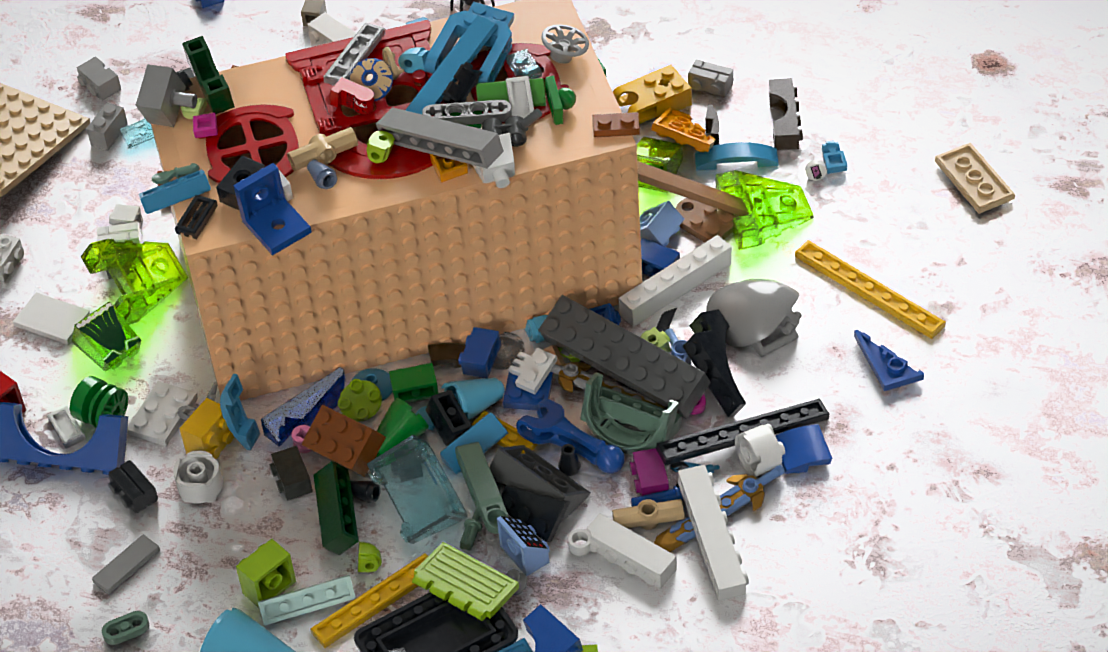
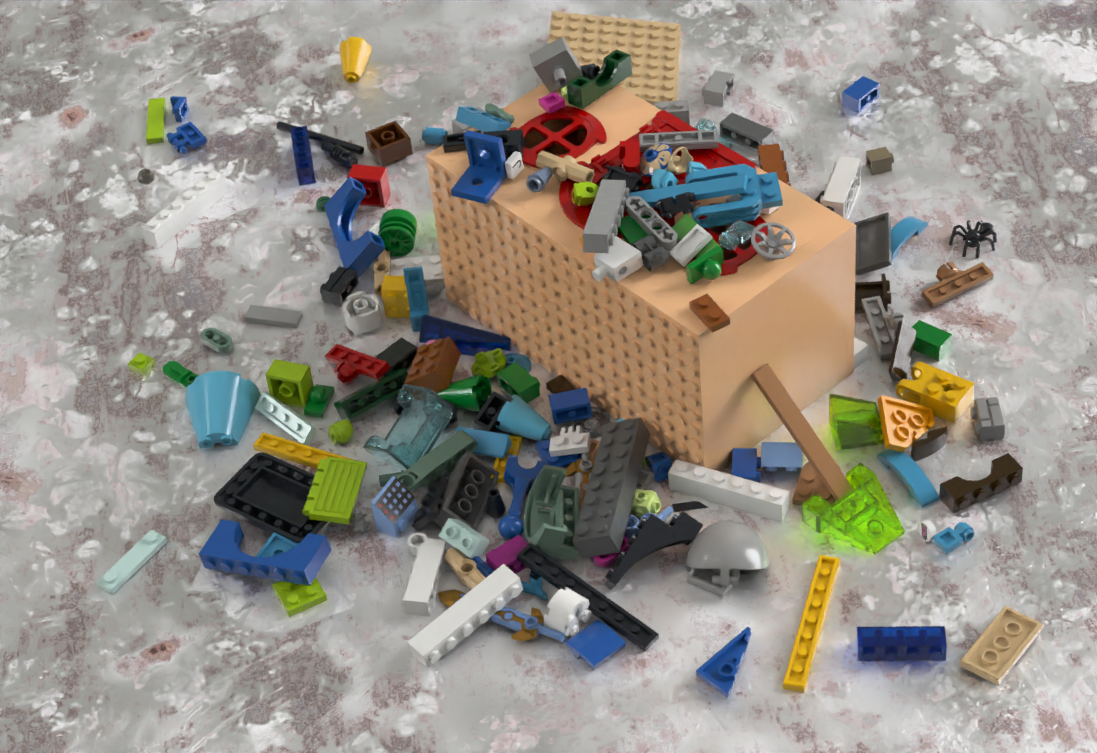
camera: 65 degrees right, 5 degrees down
none -> green tile [304,384,335,418]
none -> red plate [325,344,390,385]
none -> tan piece [373,249,391,297]
none -> light aqua brick [439,518,490,558]
none -> black hinge [602,165,645,193]
none -> medium azure piece [651,169,678,189]
none -> clear blue brick [857,626,947,662]

